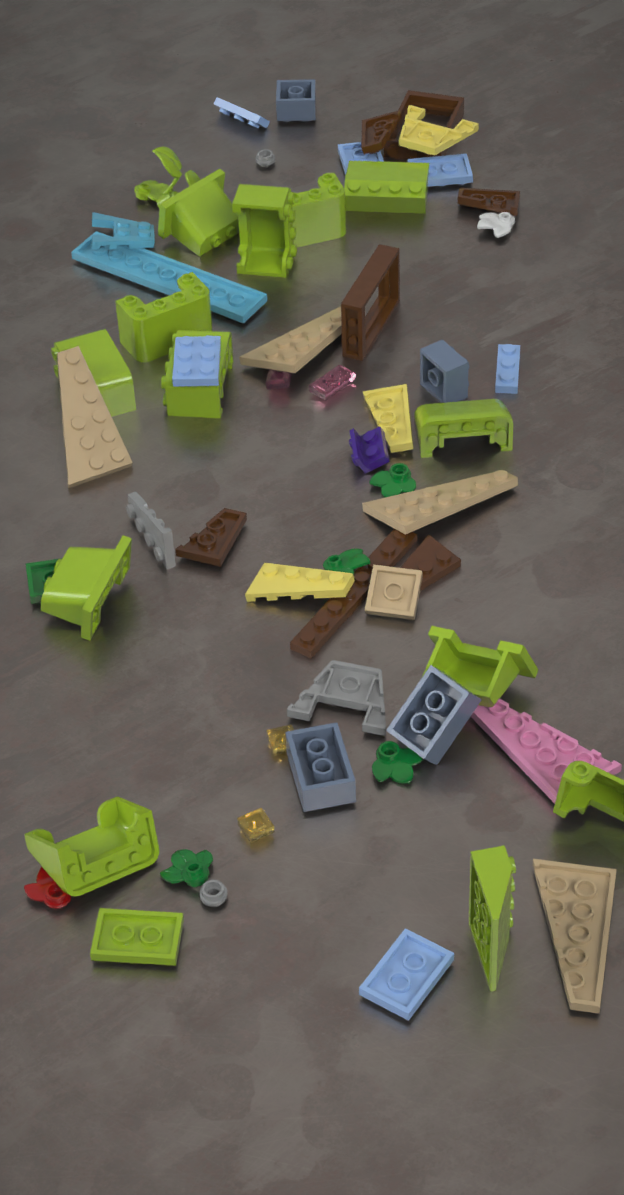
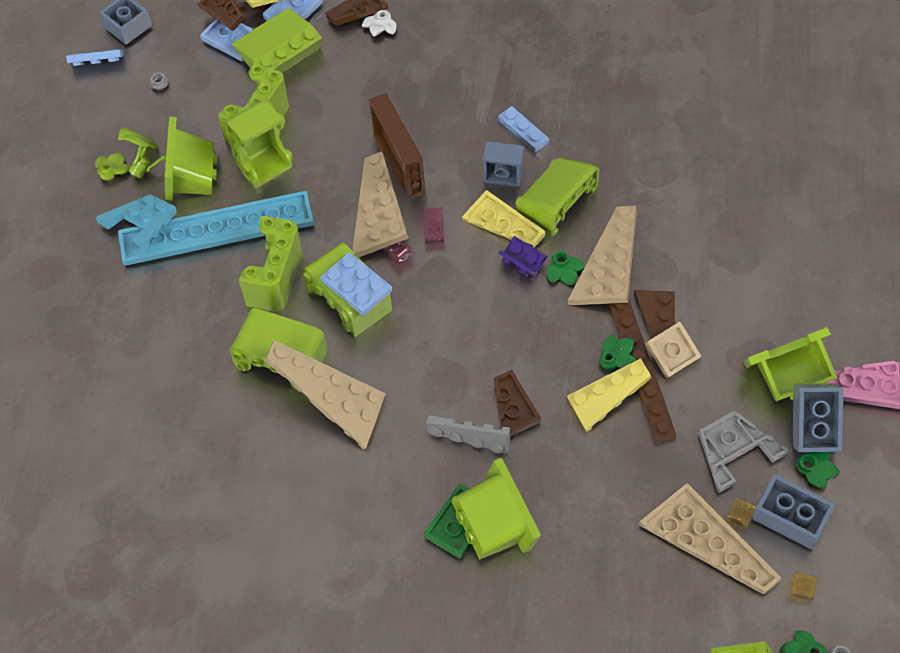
camera: 45 degrees left, 15 degrees up
none -> tan wing [639,483,781,595]

